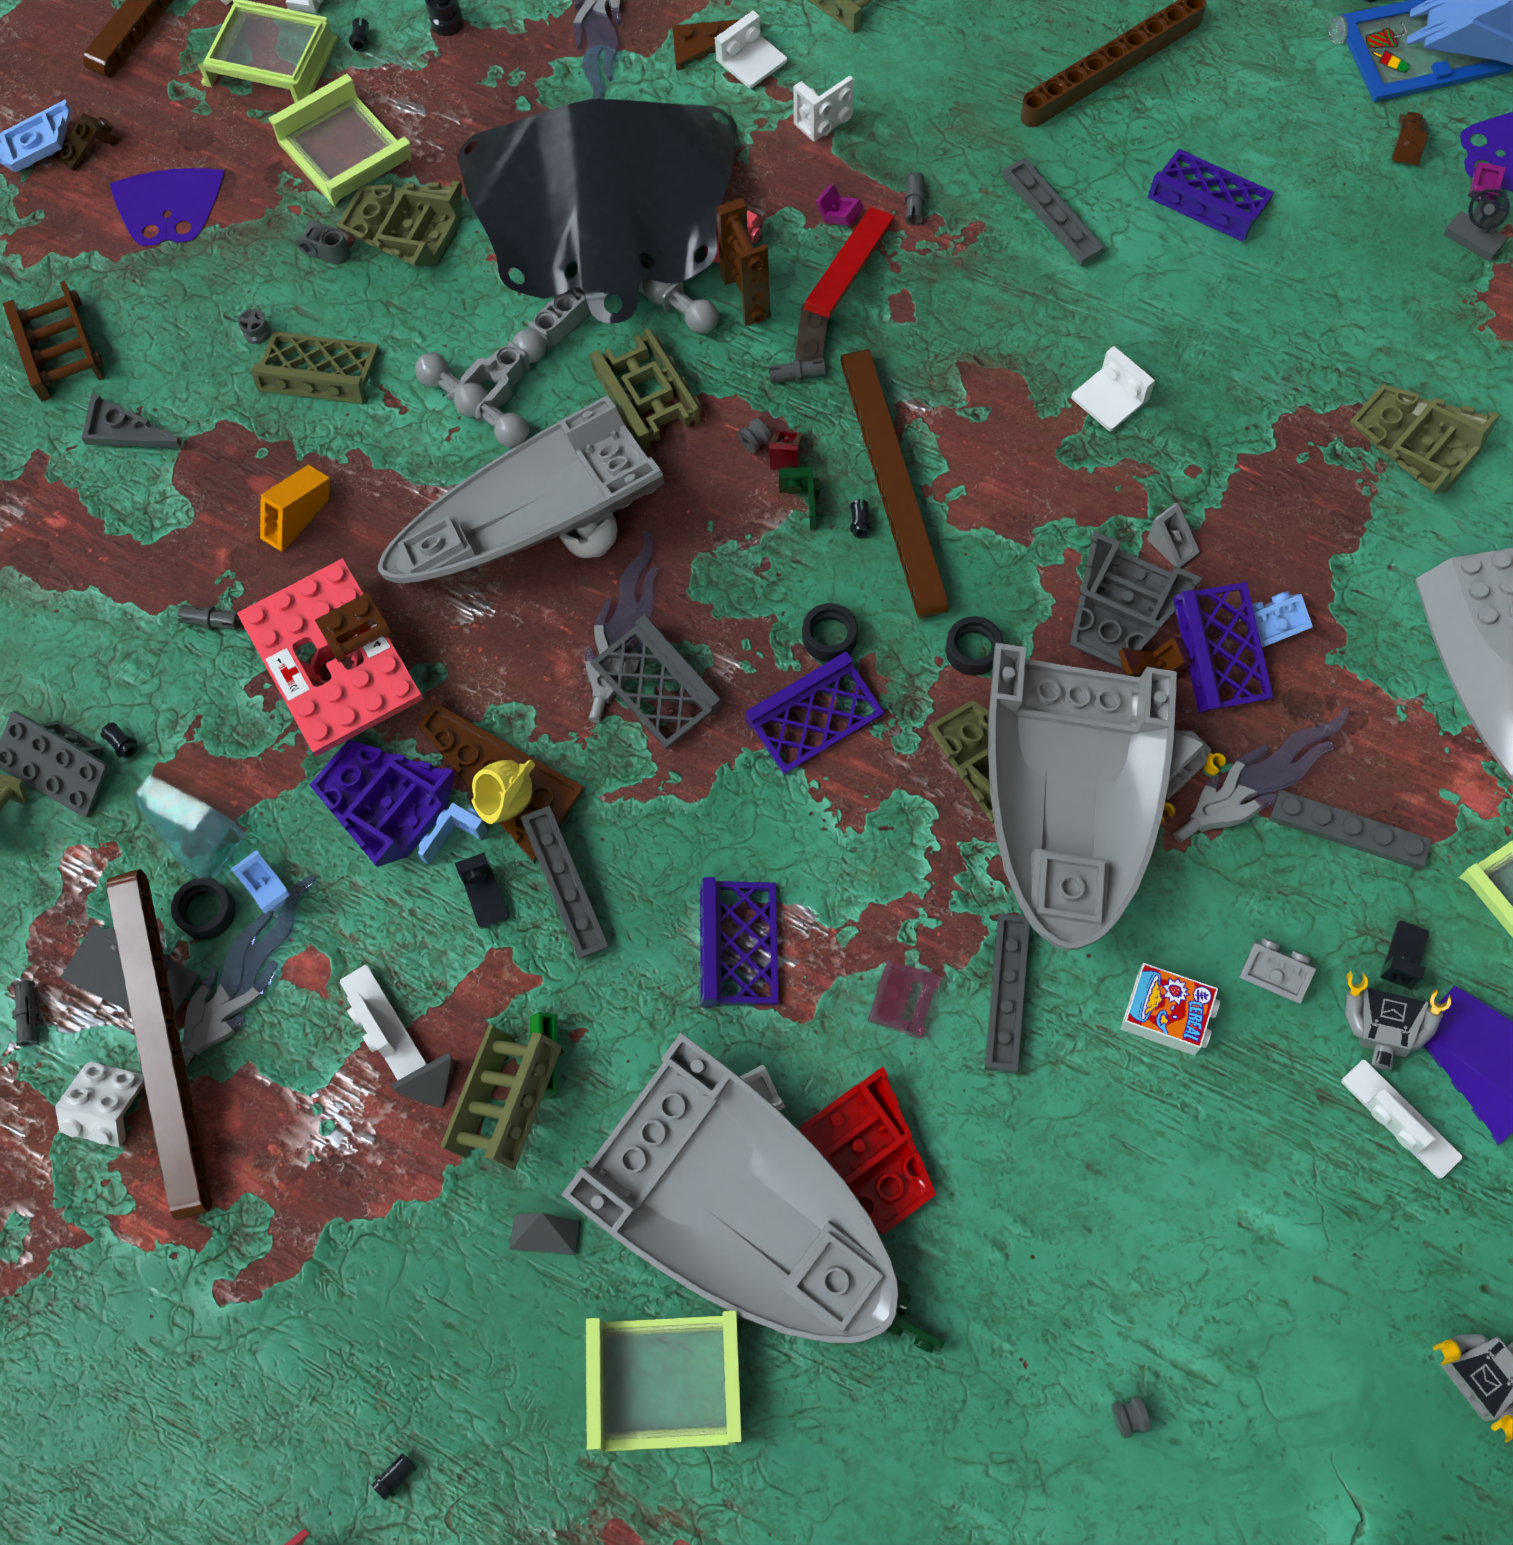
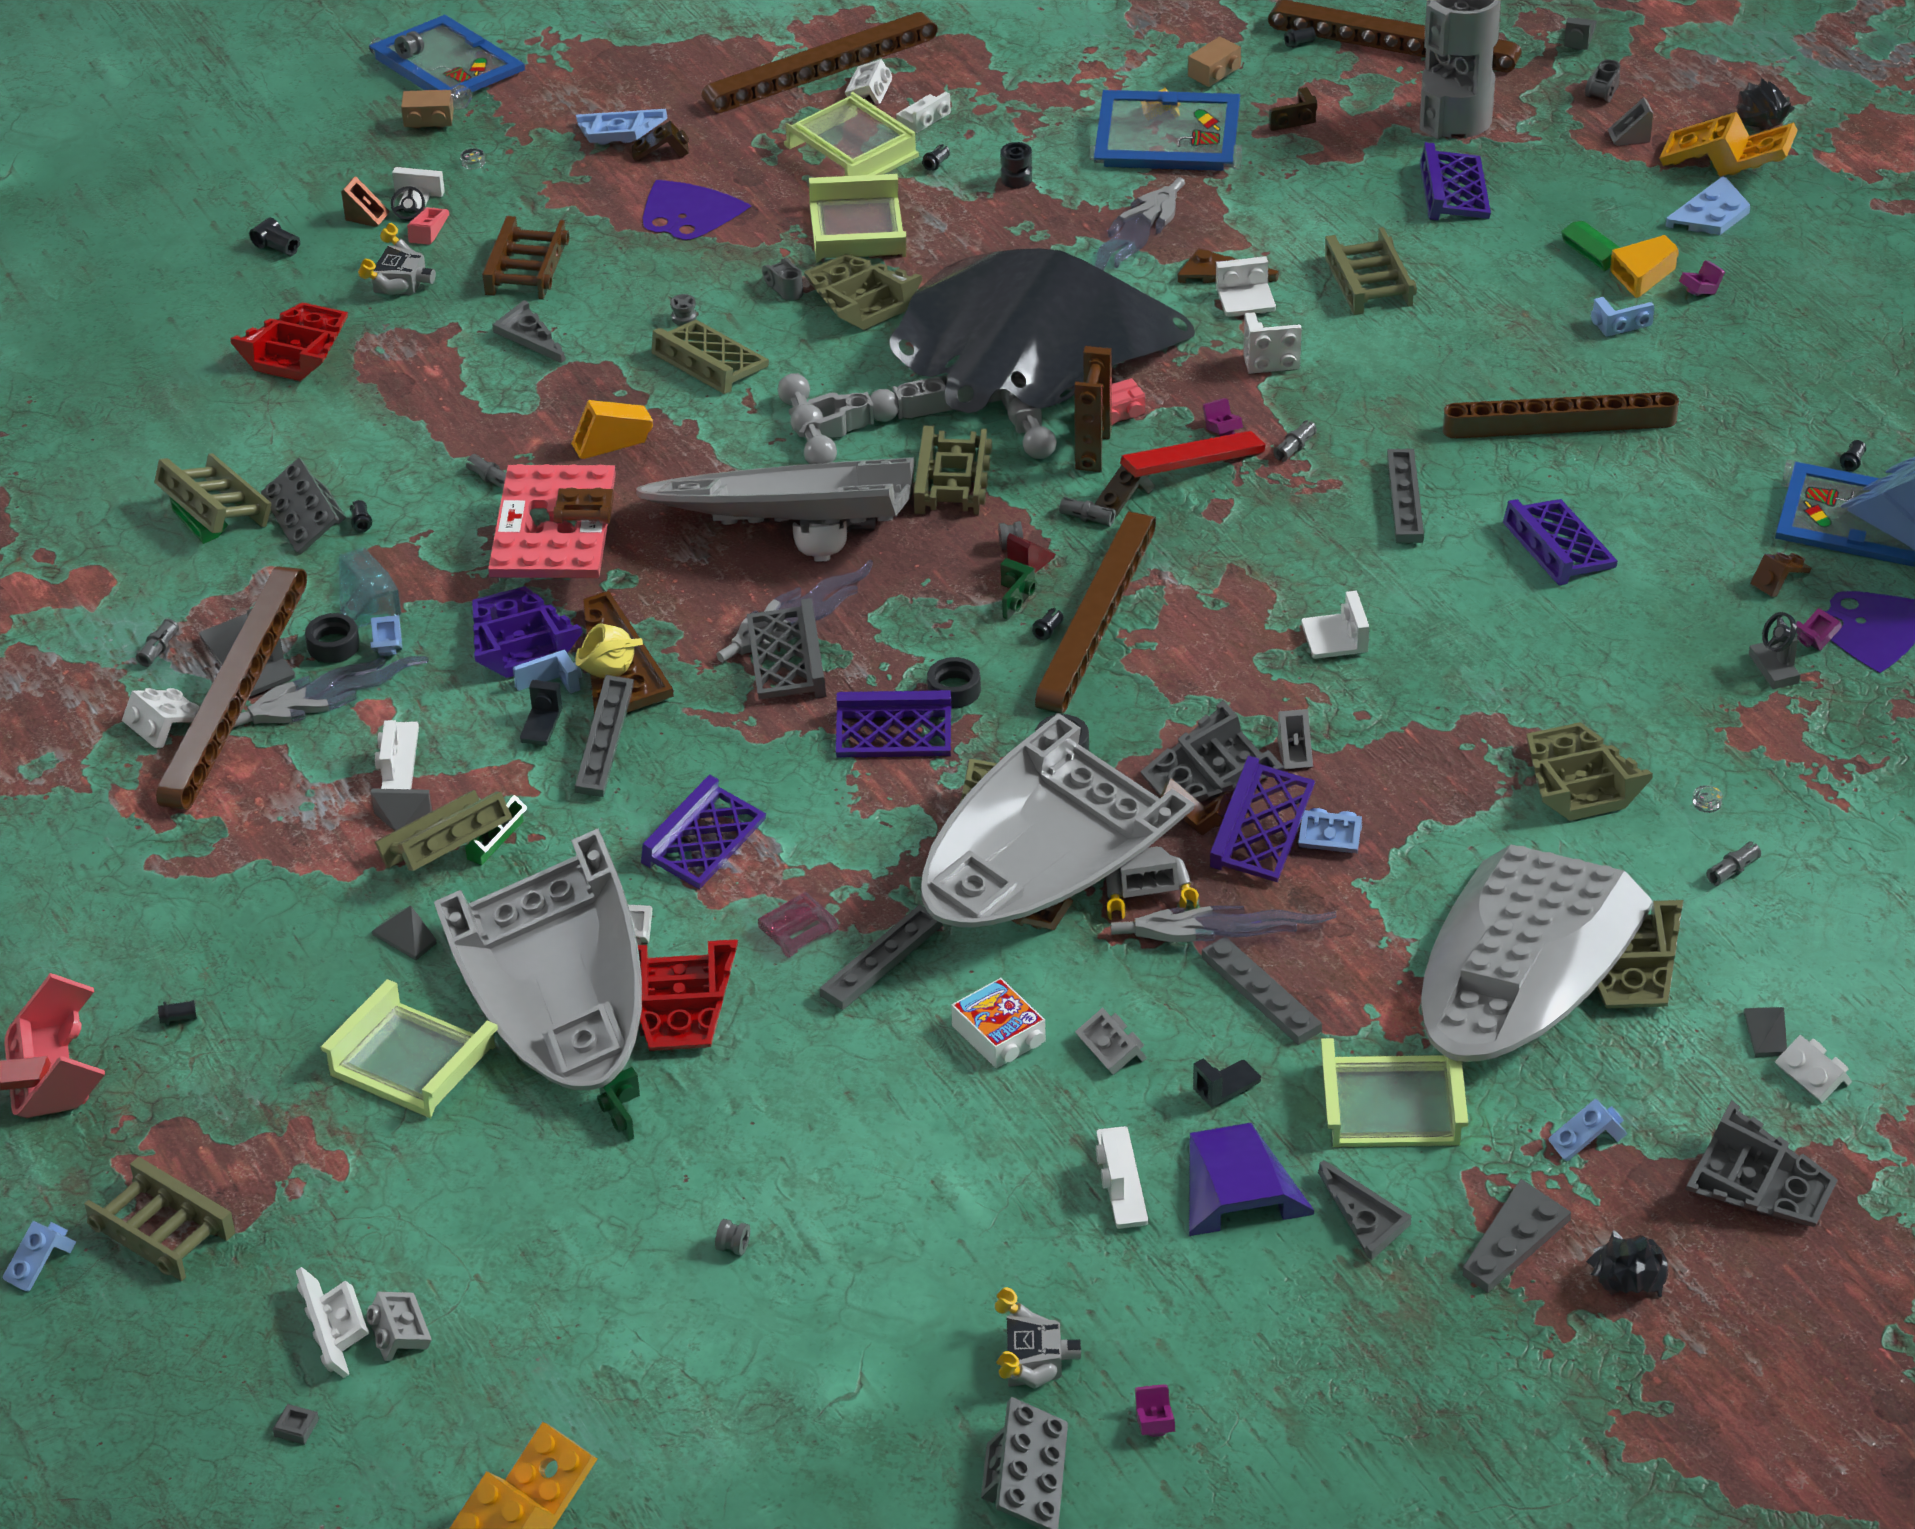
camera: 30 degrees right, 25 degrees down
torso [1345,971,1451,1070] -> none

